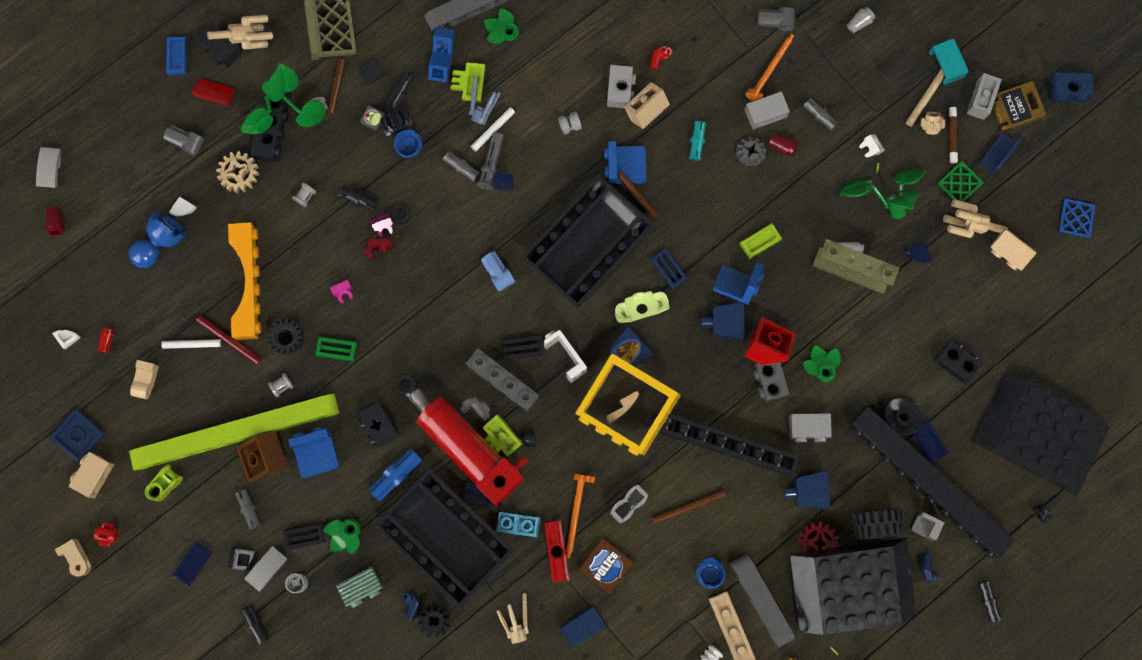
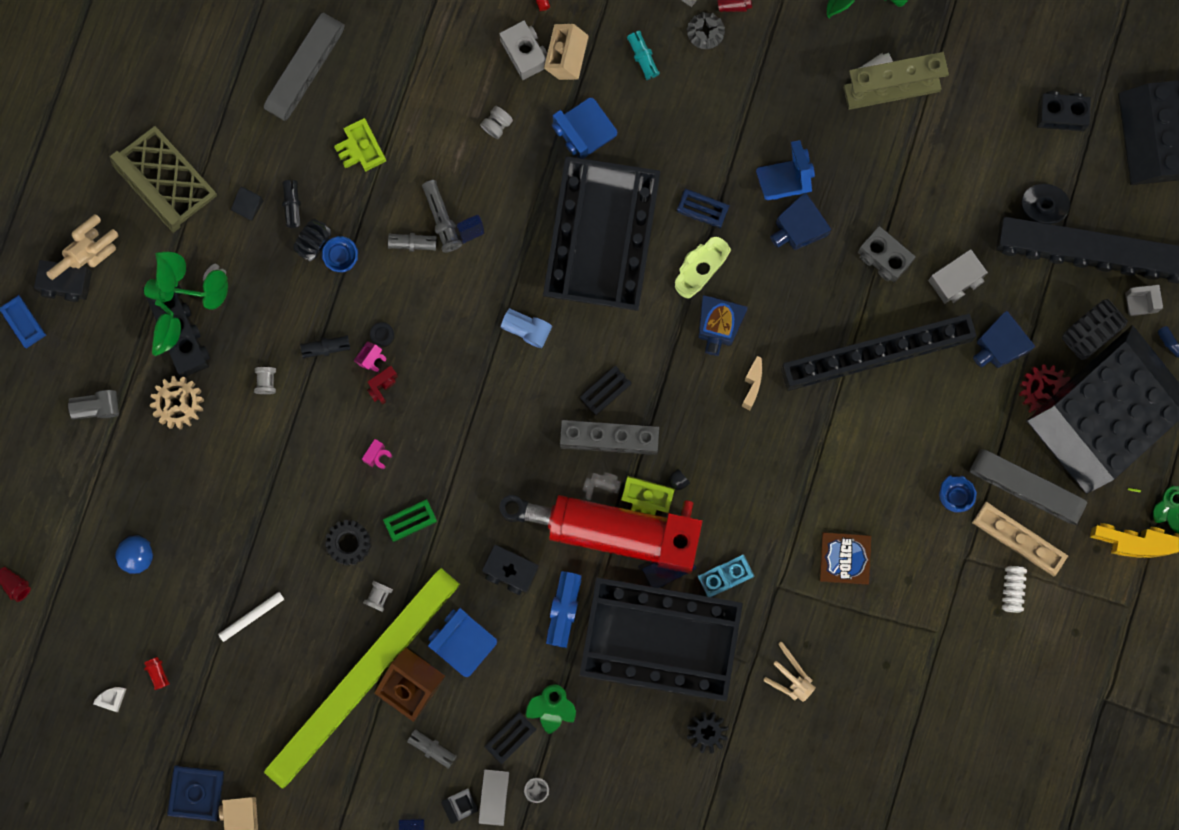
camera: 30 degrees left, 0 degrees up
tan leg [130,360,159,399] -> none
lime piece [145,464,183,502] -> none
blue cylinder [146,211,186,247] -> none
white tile [169,197,196,216] -> none
red slope [192,78,236,107] -> none
dark red bar [196,315,262,365] -> none
light orange arch [228,223,262,340] -> none
reddish brown bar [327,59,345,114] -> none
sand green brick [336,567,384,608] -> none
tile [360,106,385,131] -> none
dark blue arm [402,591,420,621] -> none
blue brick [428,27,455,82] -> none
sand blue plant [468,77,501,125] -> none
white bar [471,107,515,152] -> none
green plate [484,8,519,44] -> none
white panel [544,330,587,383] -> none
red piece [544,521,569,582] -> none
dark blue panel [560,606,606,647] -> none
orange piece [566,474,595,559] -> none
yellow window [575,354,681,456] -> none
light grey brick [610,485,648,524] -> none
reddish brown bar [617,171,658,219] -> none
reddish brown bar [651,489,726,525] -> none
lime tile [739,223,782,259] -> none
red slope [745,317,797,365] -> none
green plate [803,346,841,382] -> none
clear blue tile [906,243,933,263] -> none
clear blue tile [913,420,949,464] -> none

